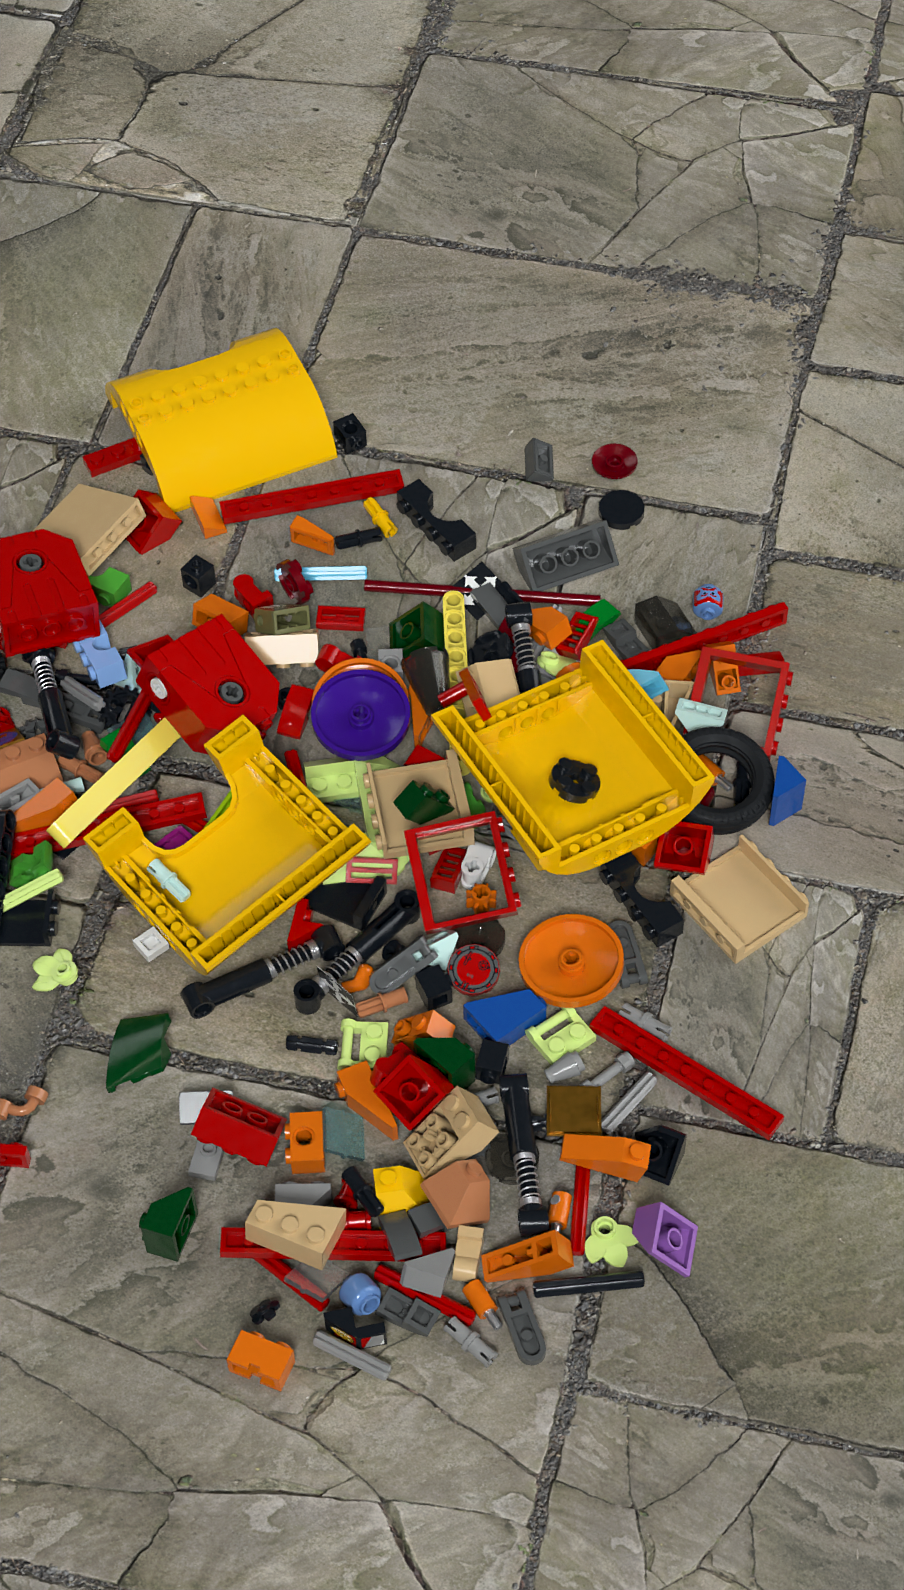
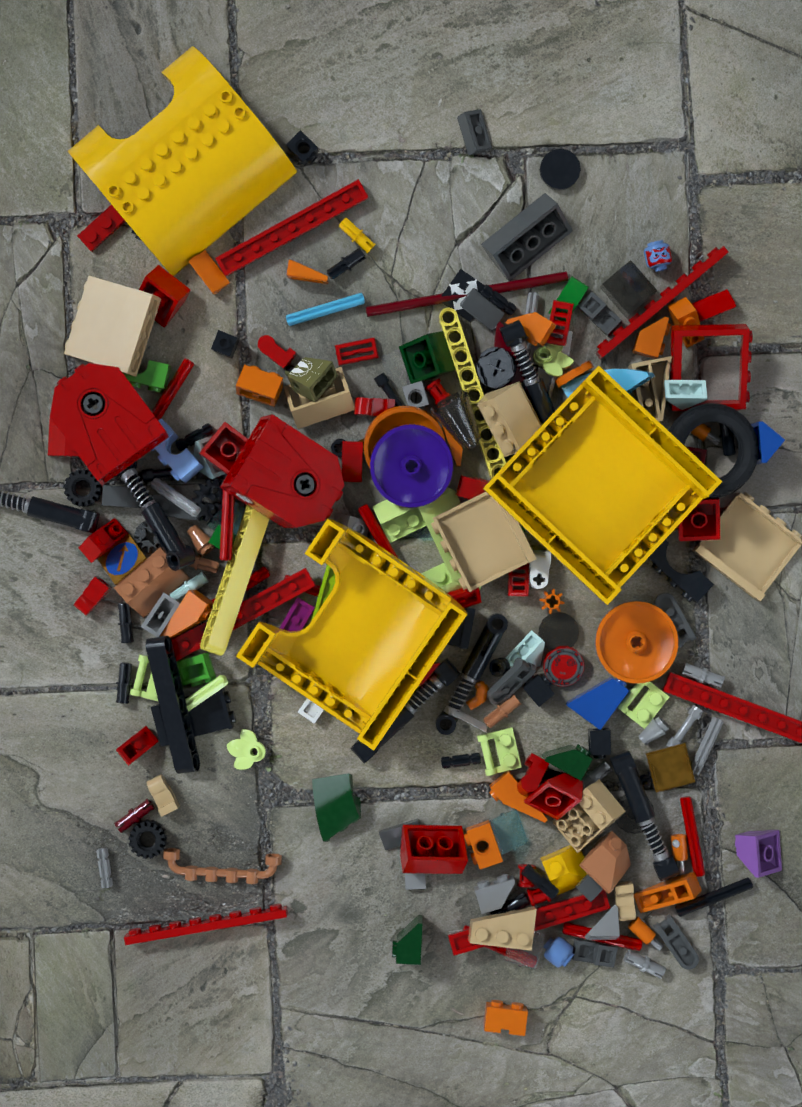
camera: 20 degrees left, 35 degrees up
light aqua axle [147,858,191,903] -> none
black plant [250,1299,280,1325] -> none
dark red plate [276,559,314,605] -> none
light grey axle [313,1330,392,1381] -> none
black slope [323,1307,387,1350] -> none
dark grey slope [378,1210,422,1261] -> none
orange slope [391,1010,456,1050] -> none
dark green slope [393,780,455,825] -> none
black arch [396,479,476,562] -> none
red window [404,811,521,935] -> none
red piece [437,668,492,722] -> none
black plate [549,757,600,804] -> none
orange slope [559,1134,651,1182] -> none
yellowish green plate [585,1216,639,1267] -> none
dark red dish [592,443,638,479] -> none
black slope [635,1124,687,1186] -> none

